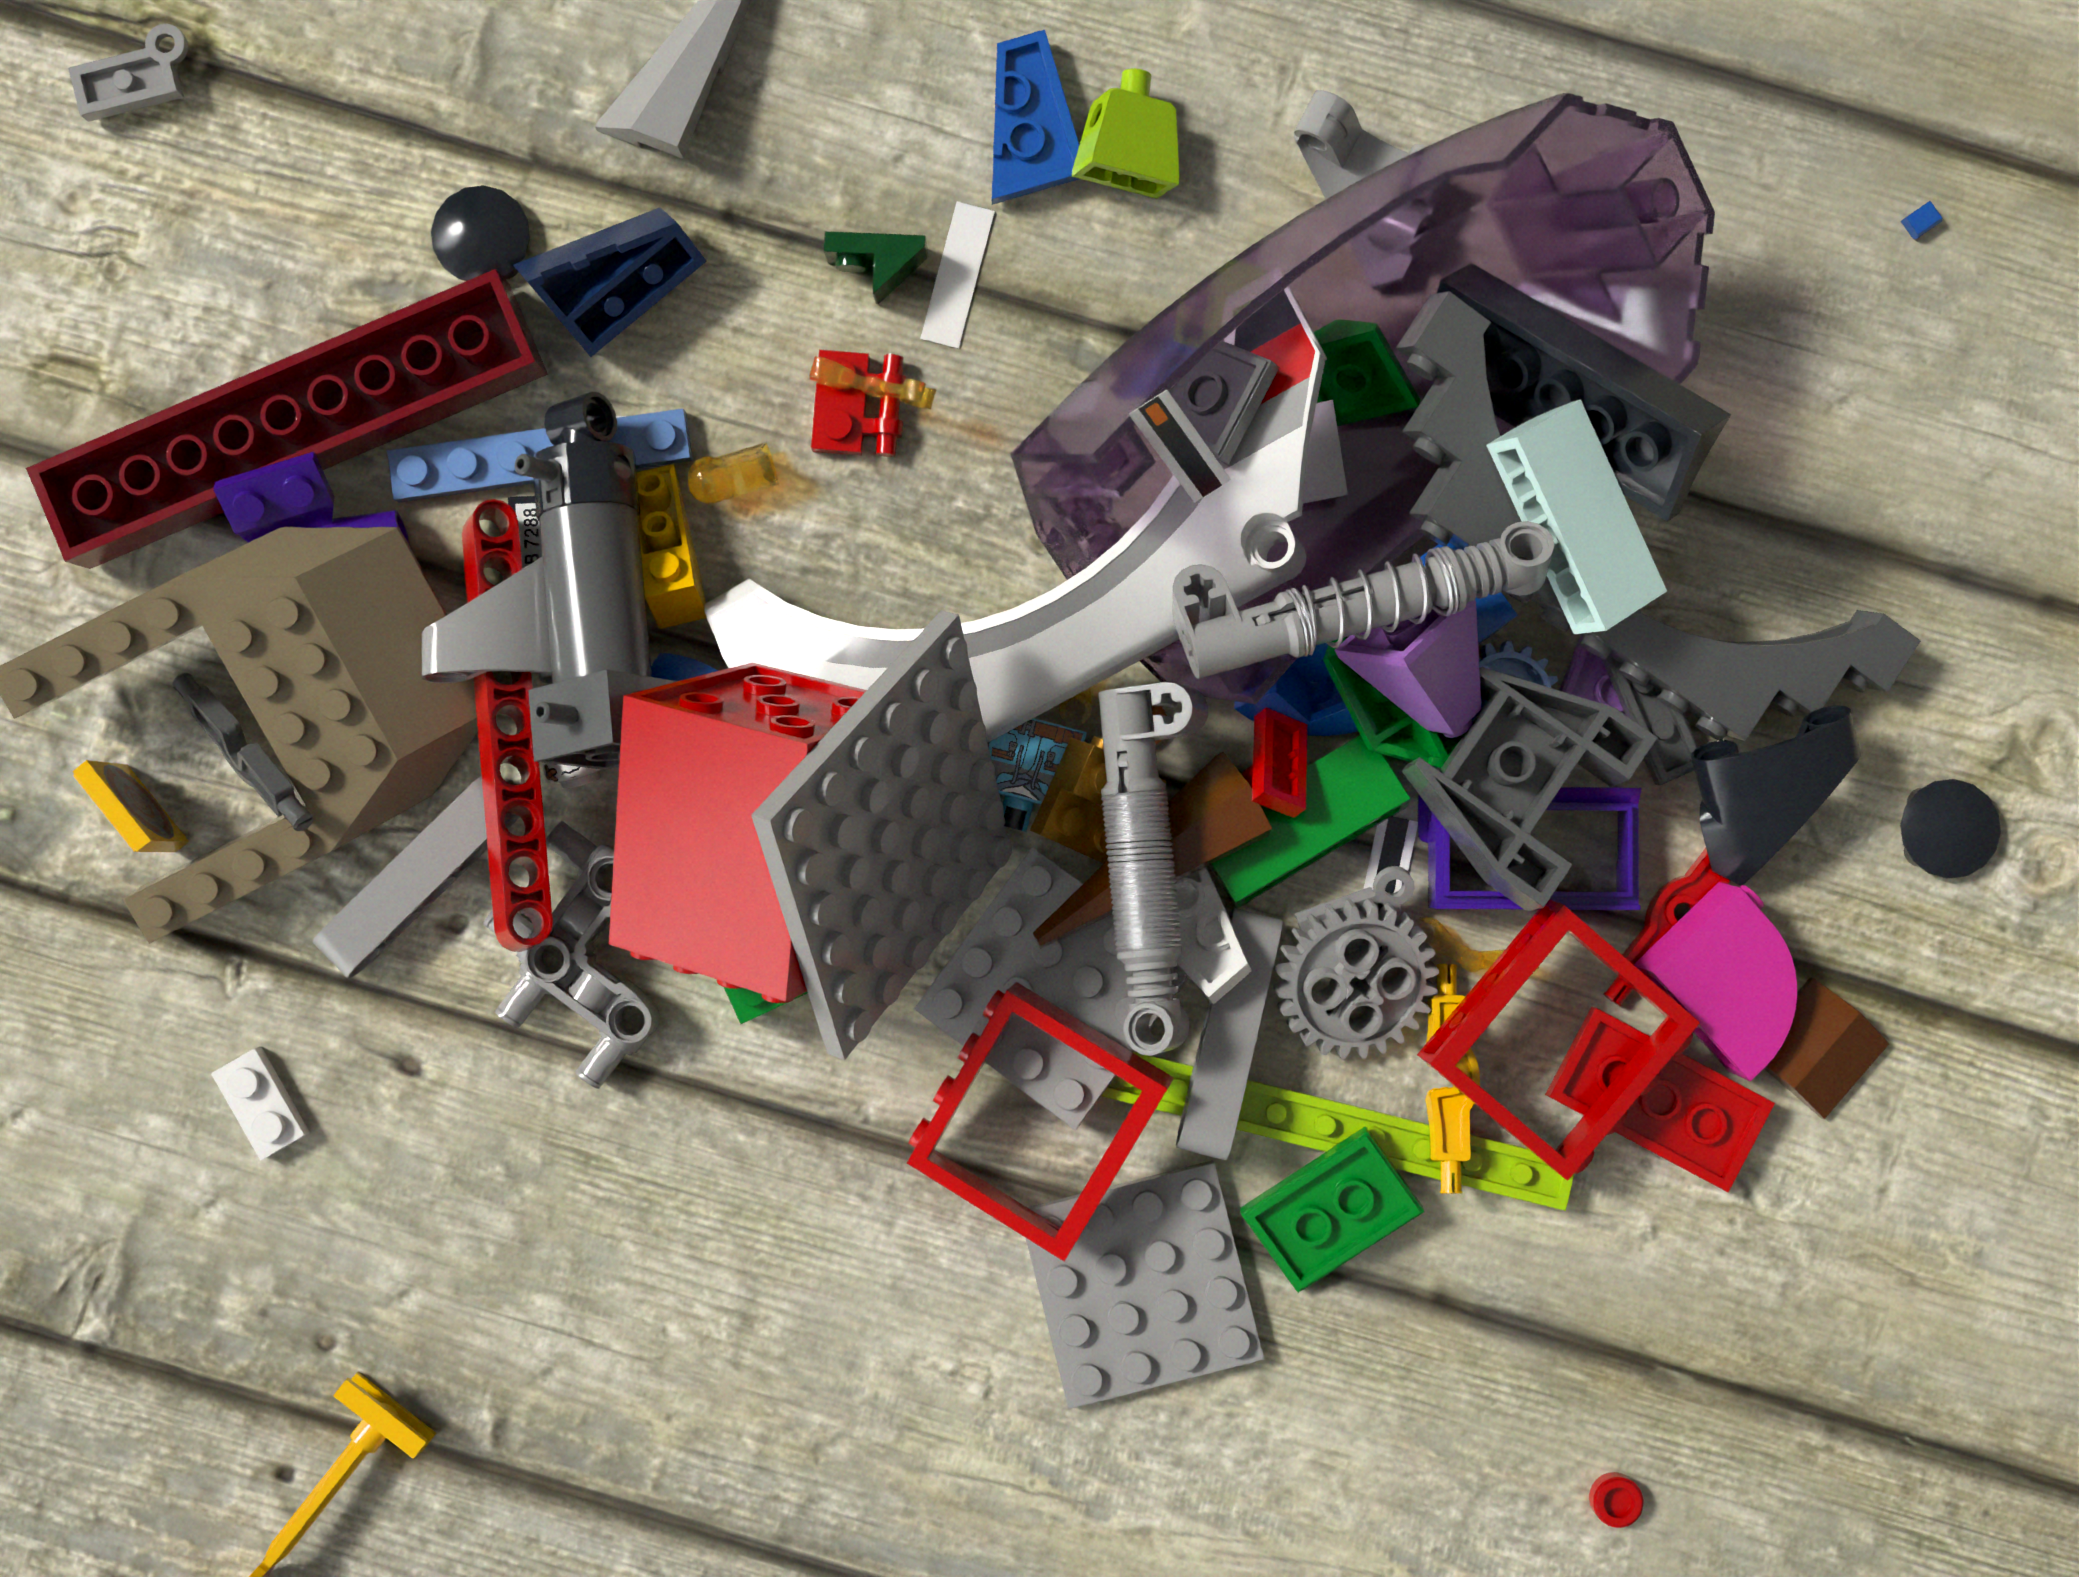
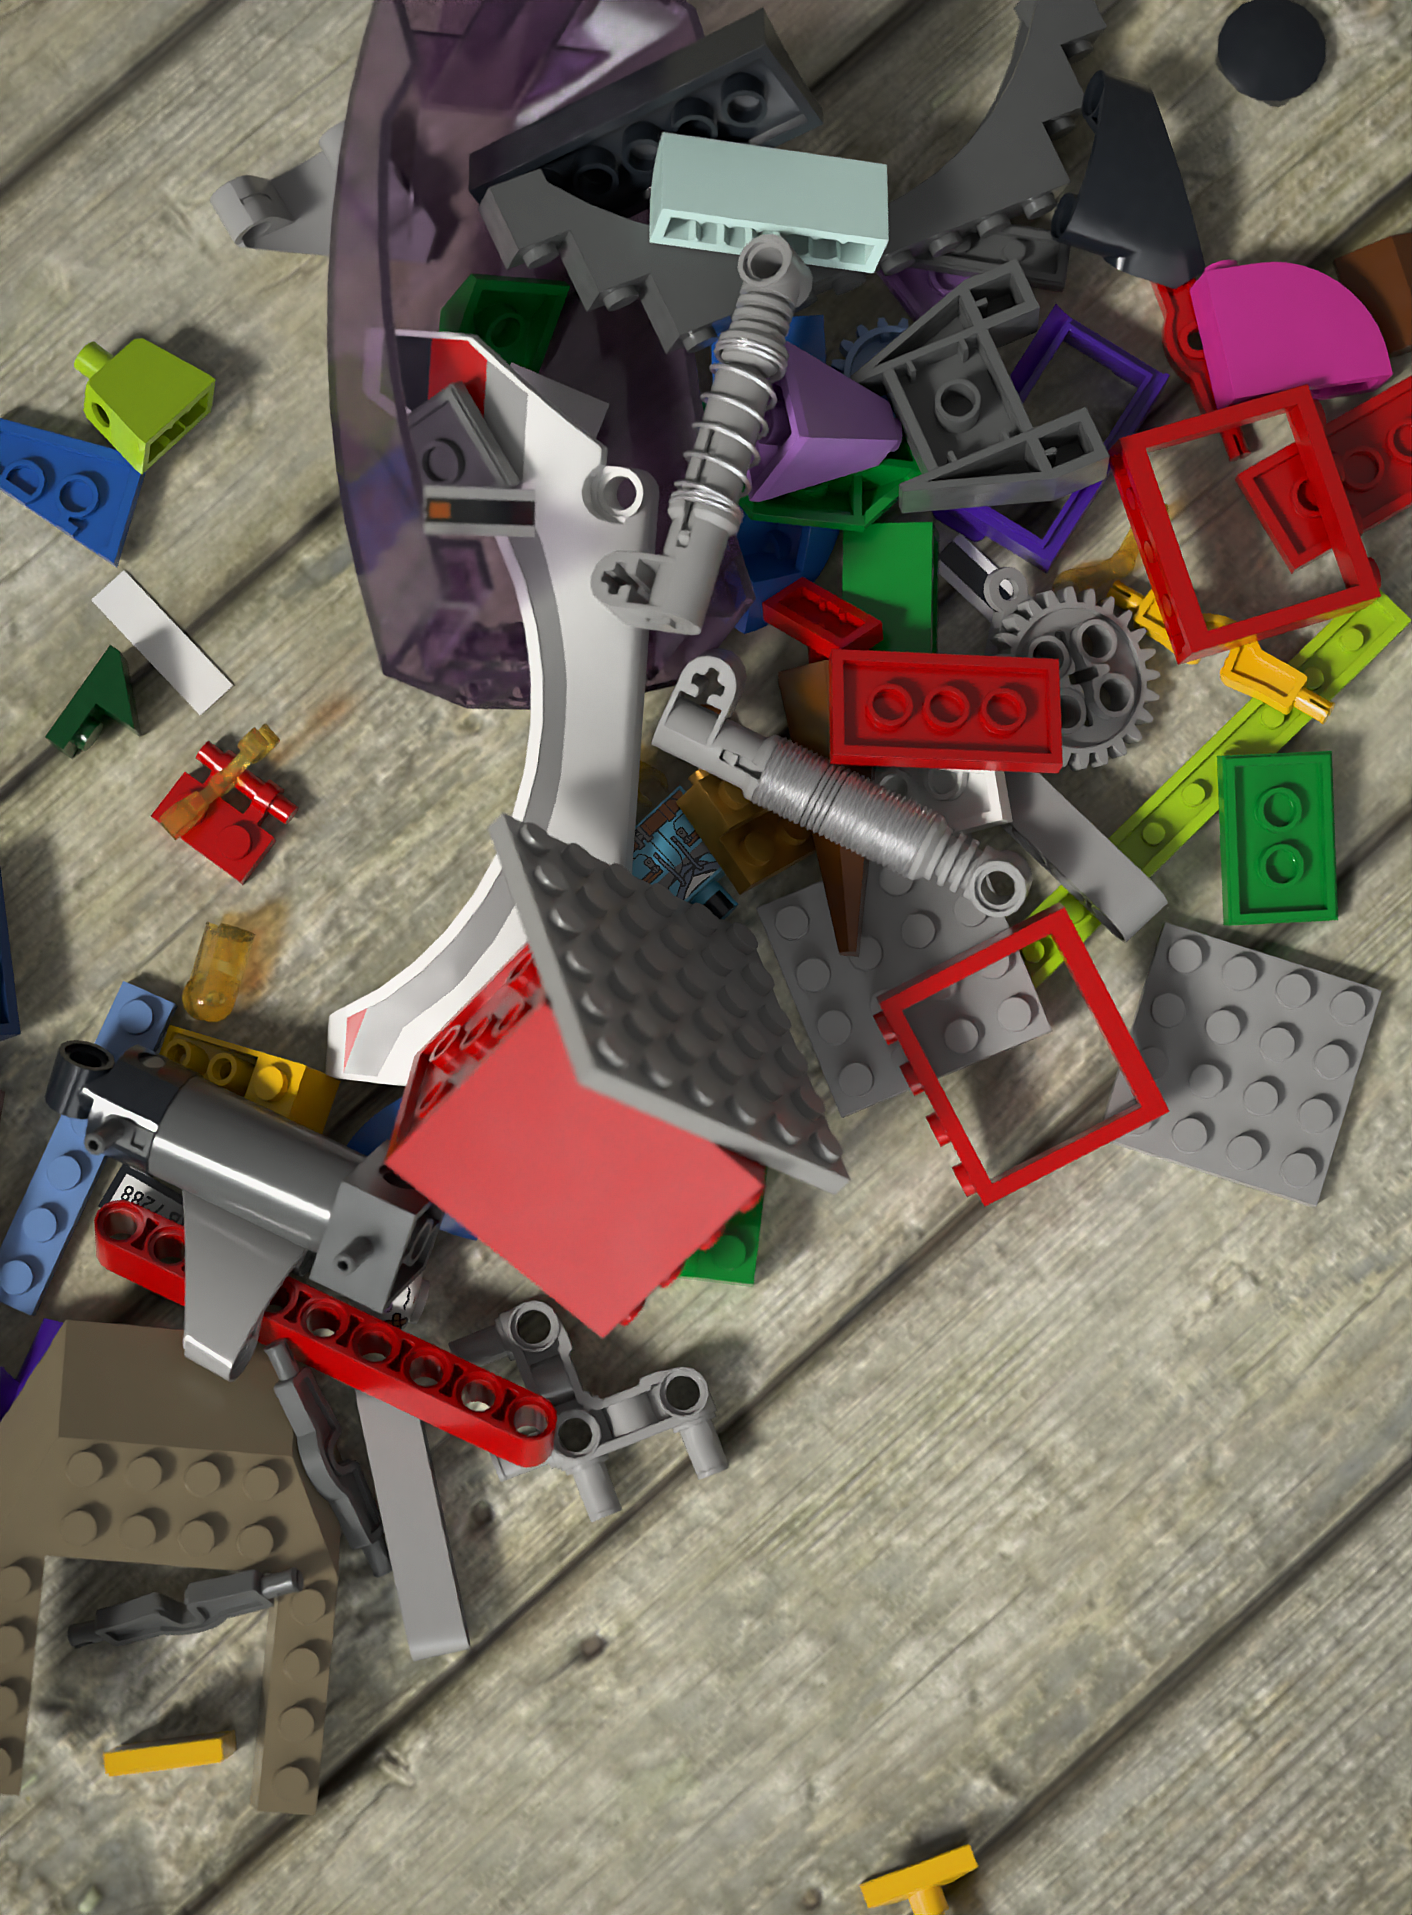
camera: 60 degrees left, 5 degrees down
white plate [211,1047,310,1161] -> none
none -> dark grey piece [264,1338,393,1577]
none -> red plate [829,649,1063,774]

